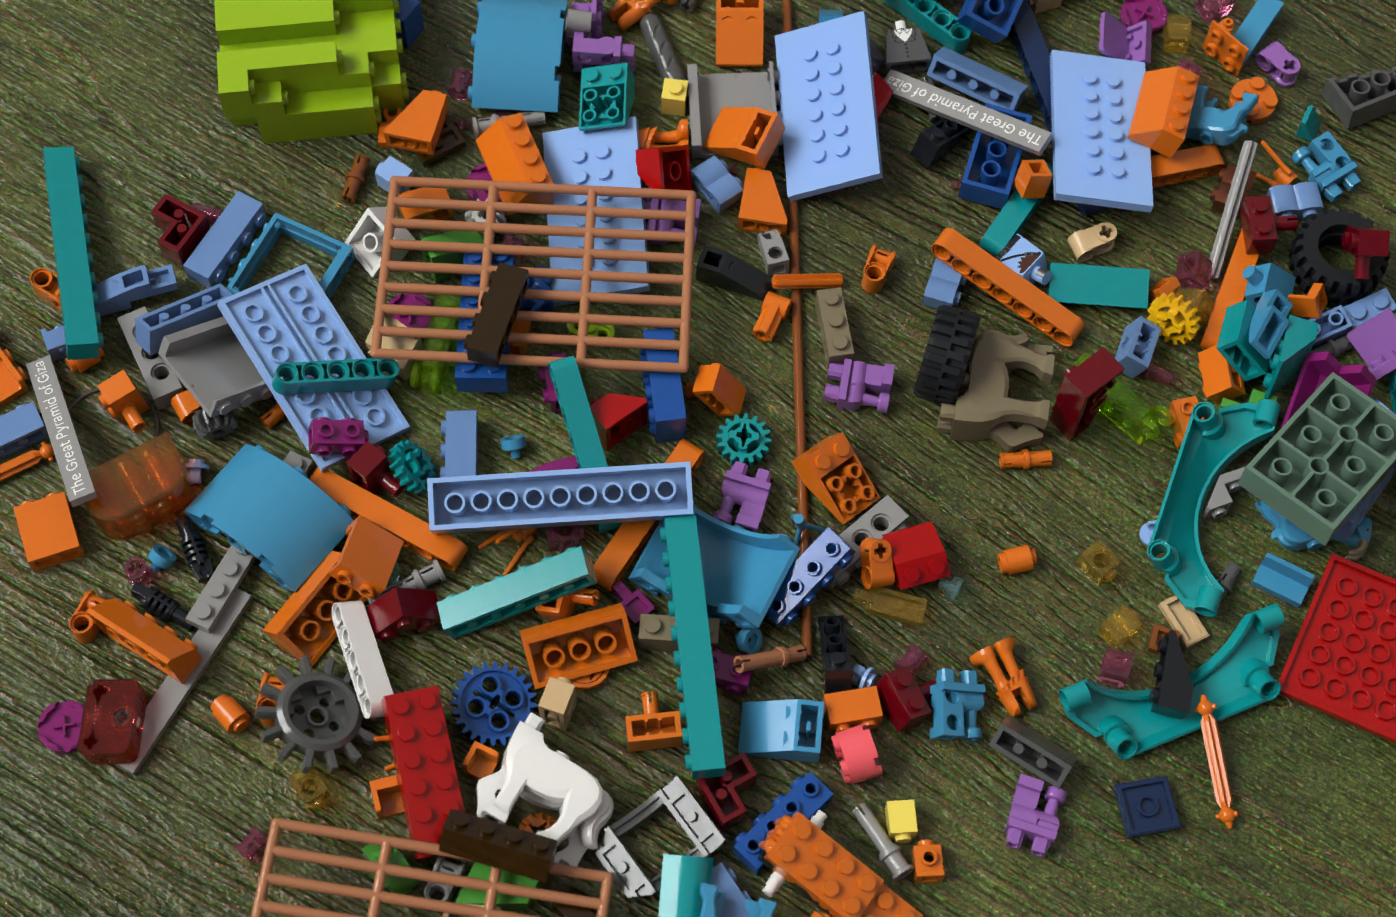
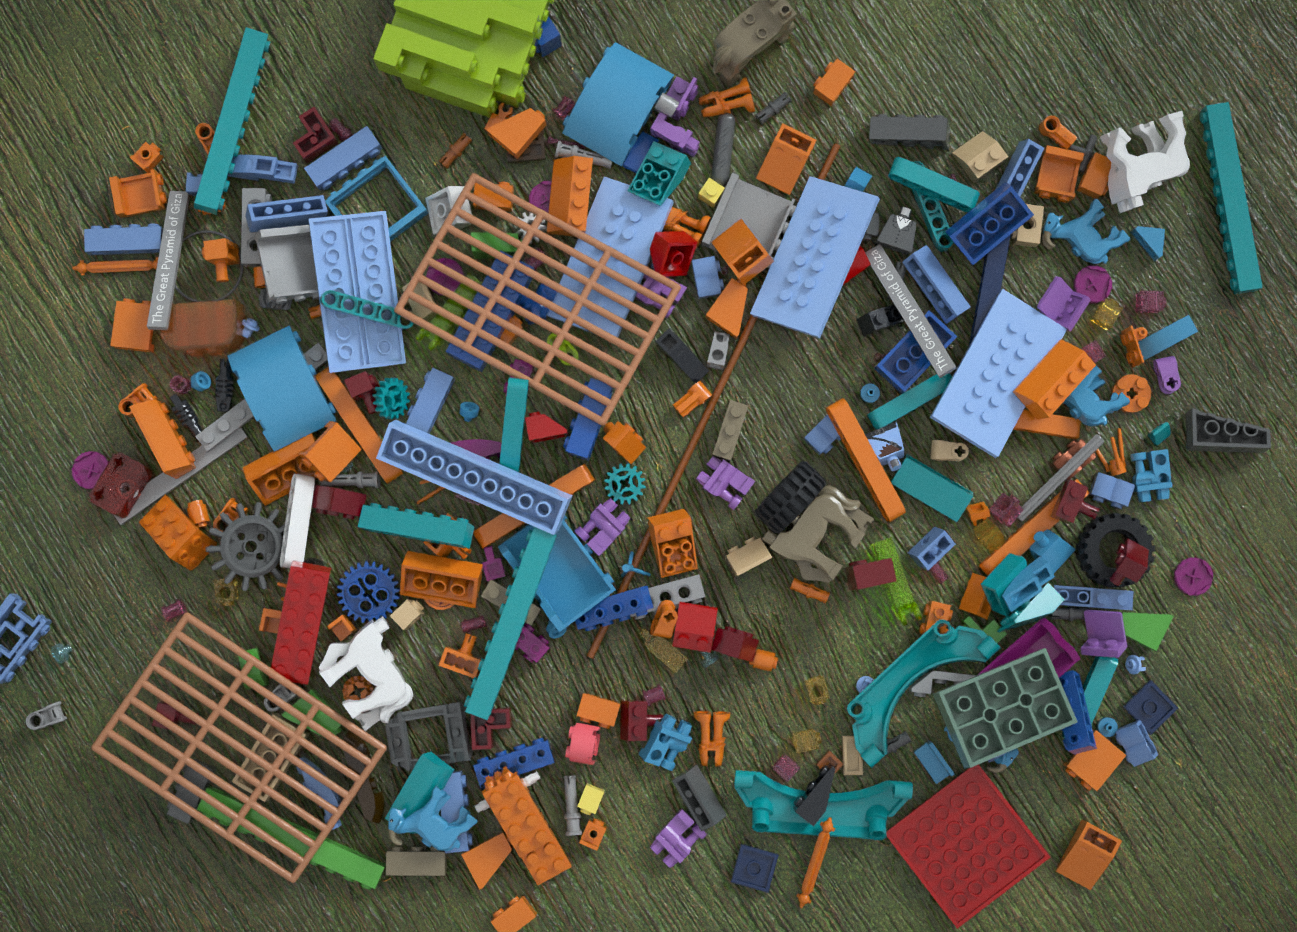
camera: 30 degrees right, 20 degrees up
magenta brick [308,417,369,457] -> none
light blue brick [375,156,414,195] -> none
dark brown brick [439,809,558,883] -> none
dark brown brick [464,262,529,368] -> none
nougat pin [733,645,807,673] -> none
dark azure slope [738,699,824,763] -> none
orange axle [771,273,843,289] -> none
black slope [818,615,852,694] -> none
light blue plate [852,664,878,688] -> none
orange piece [861,244,897,294] -> none
orange brick [1013,159,1053,199] -> none
yellow gear [1147,292,1201,345] -> none
orange panel [1287,283,1328,318] -> none
none -> orange bracket [139,494,217,571]
none -> clear pink pin [461,615,486,634]
none -> blue slope [623,131,659,173]
none -> dark red brick [711,626,759,662]
none -> tan slope [725,537,772,576]
none -> dark azure tile [860,384,880,403]

